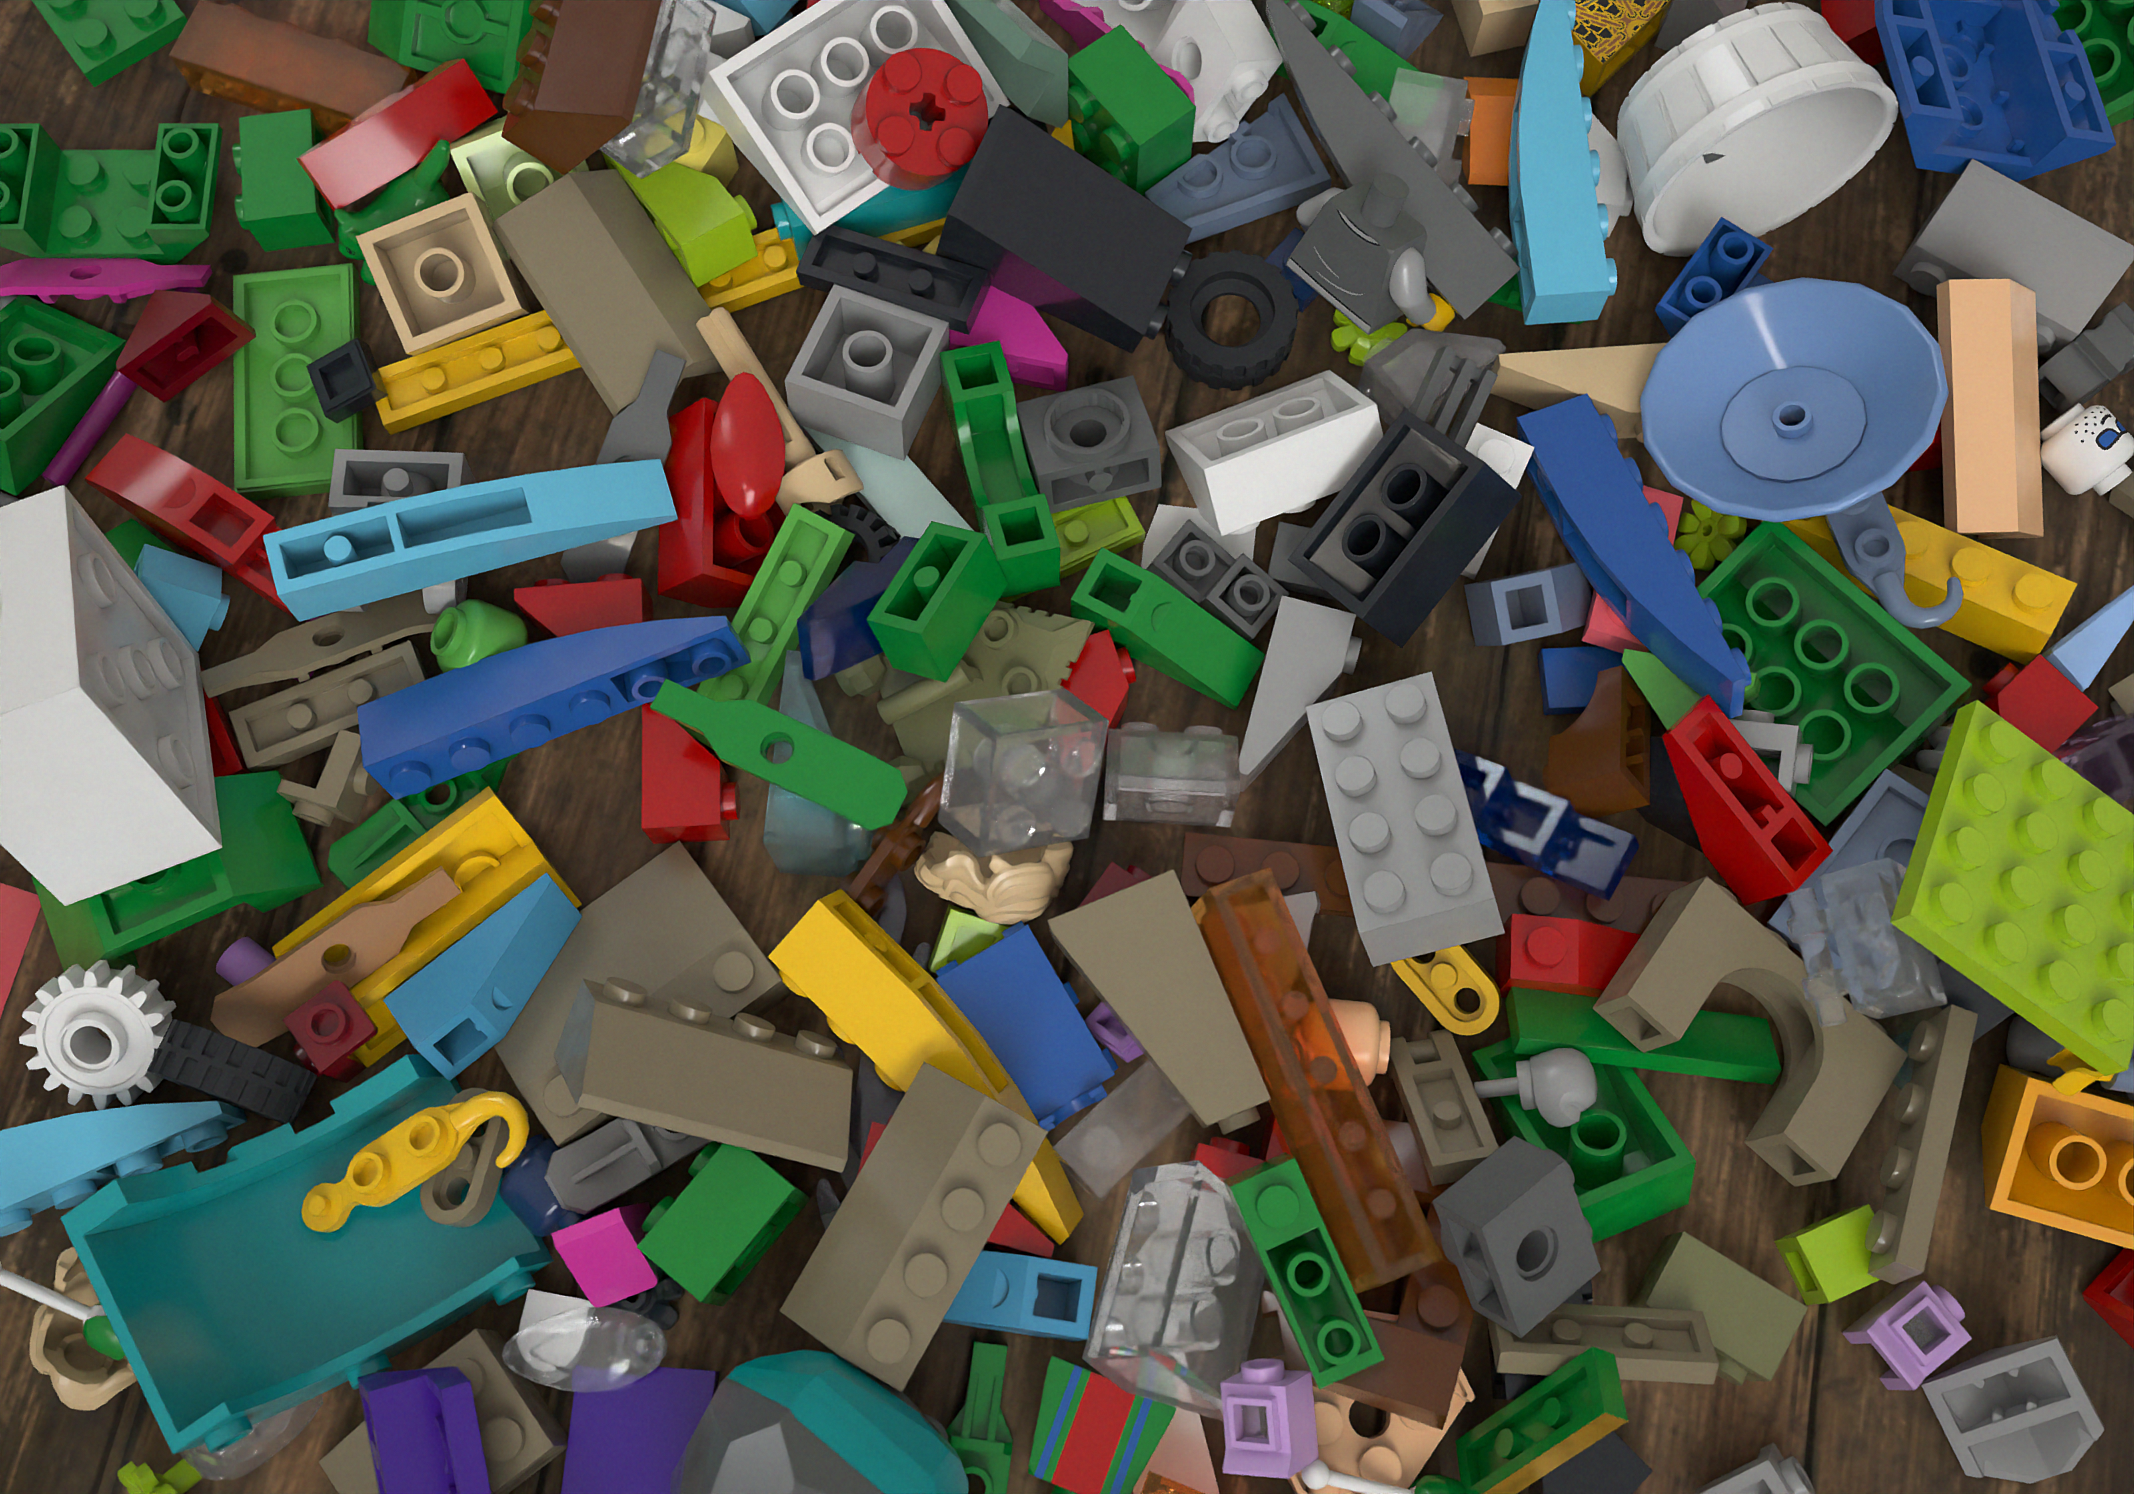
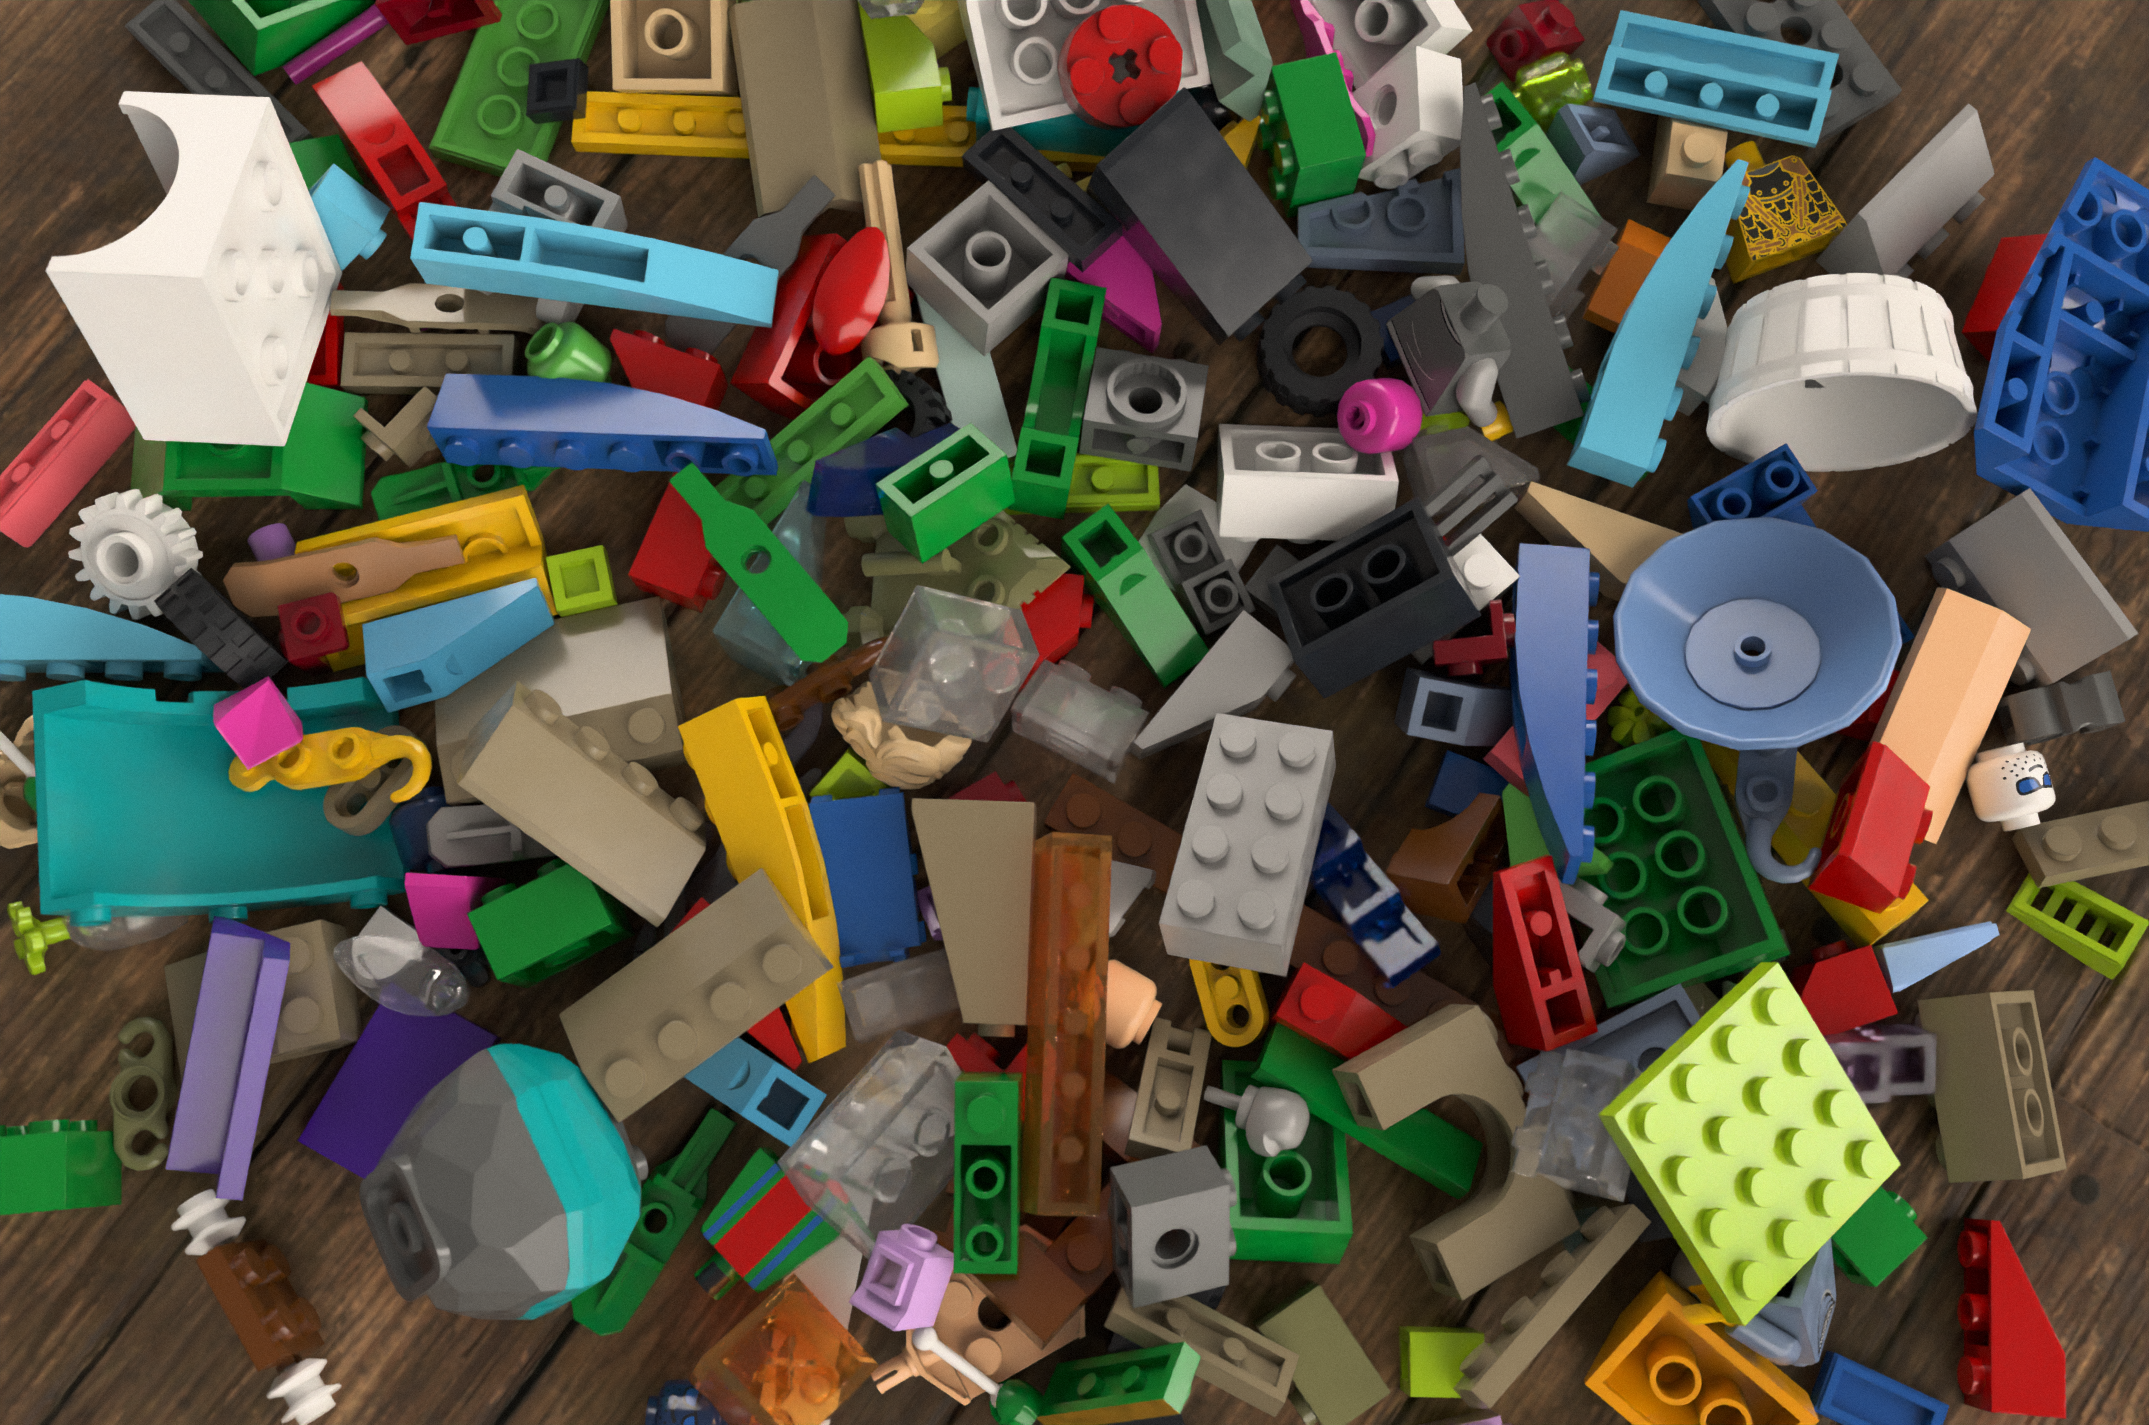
camera: 20 degrees right, 5 degrees up
none -> dark pink slope [213,676,303,770]
none -> lime plate [546,545,618,617]
none -> dark pink head [1337,378,1423,454]
none -> dark red bracket [1432,599,1516,678]
none -> red slope [1807,741,1933,914]

